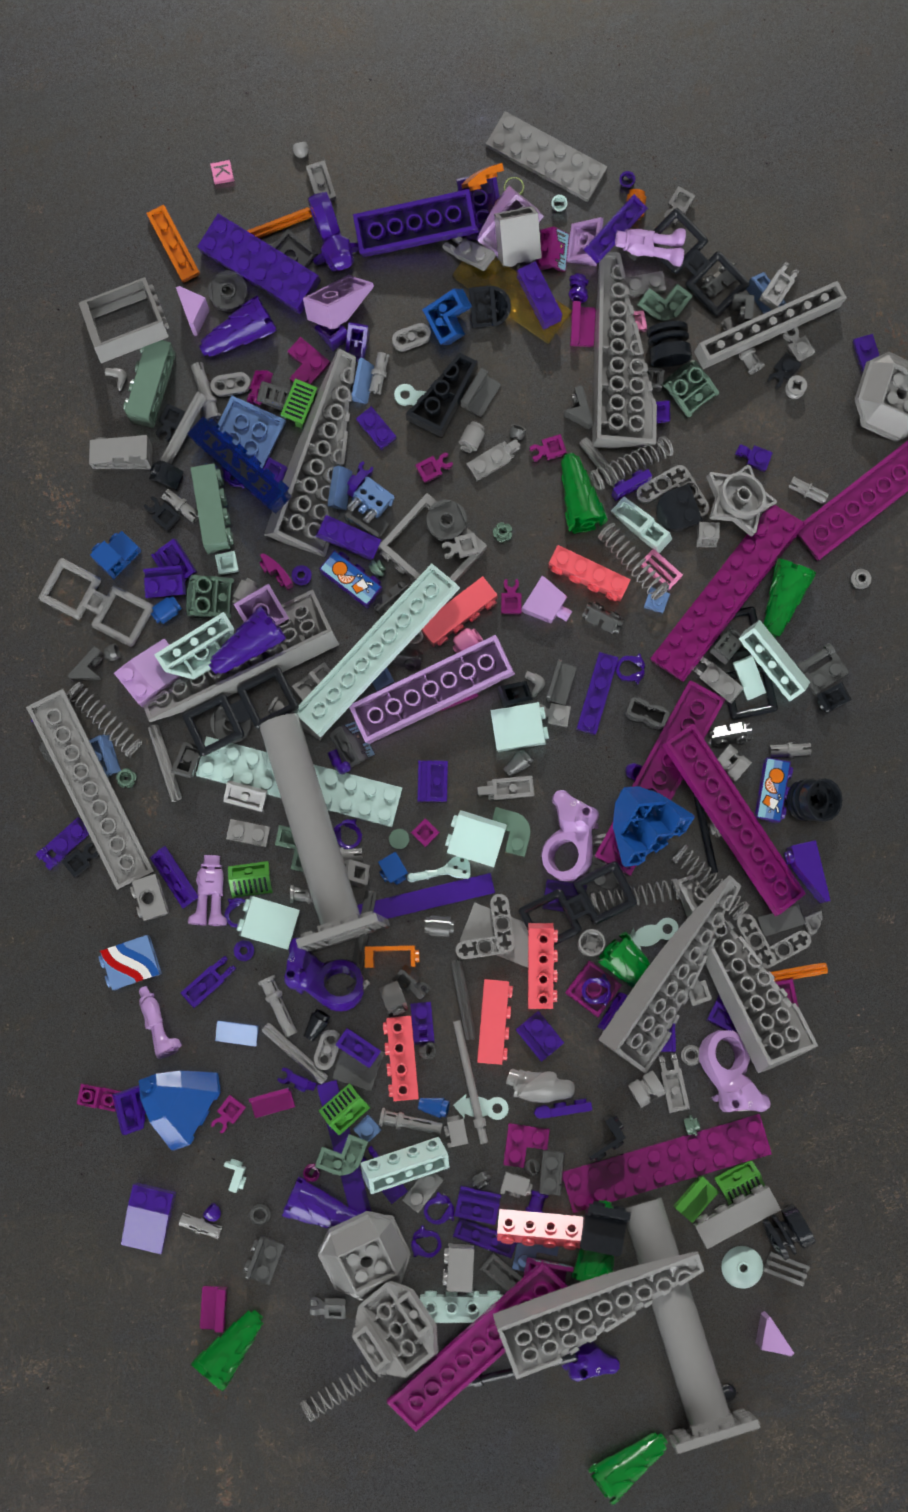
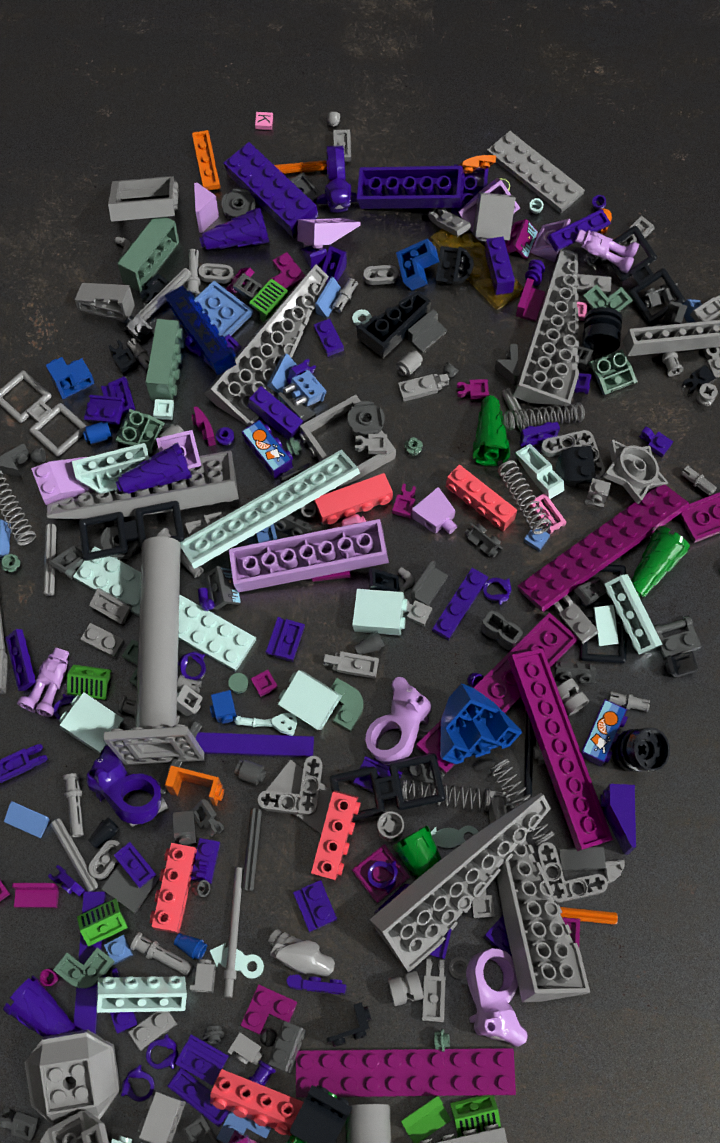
camera: 15 degrees right, 15 degrees down
dark purple plate [234,940,254,961] -> none
magenta plate [415,453,453,484] -> none
coral brick [477,979,513,1065] -> none

